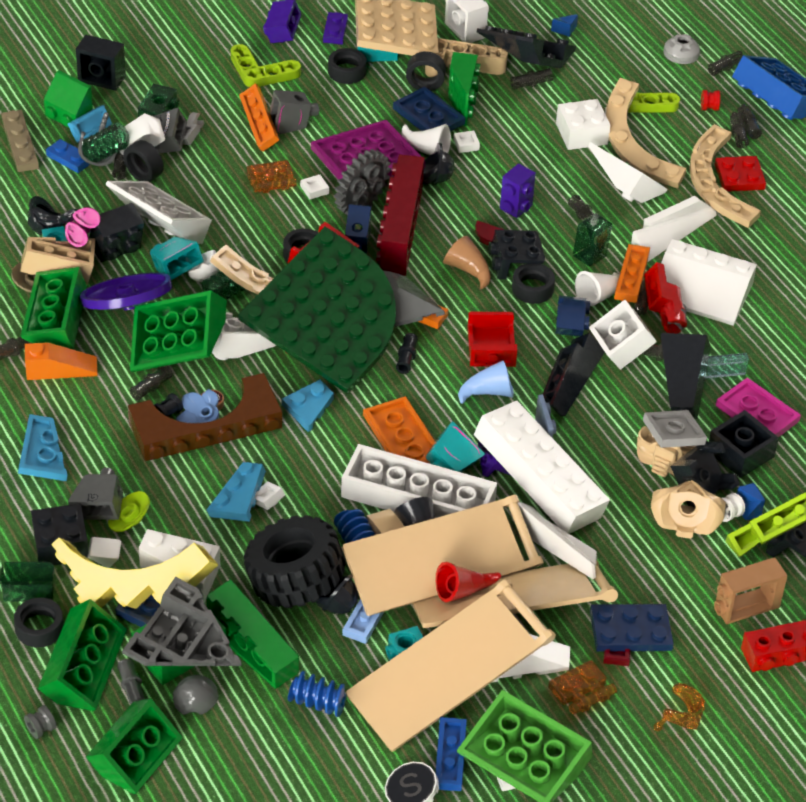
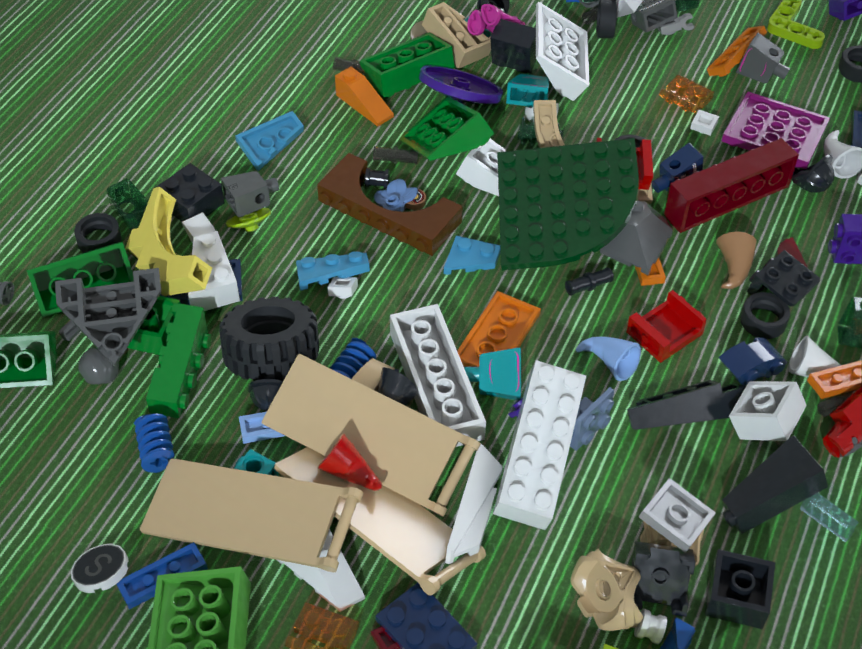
camera: 55 degrees right, 5 degrees up
dark grey gear [334,149,391,215] -> none
dark pink plate [716,377,801,437] -> none

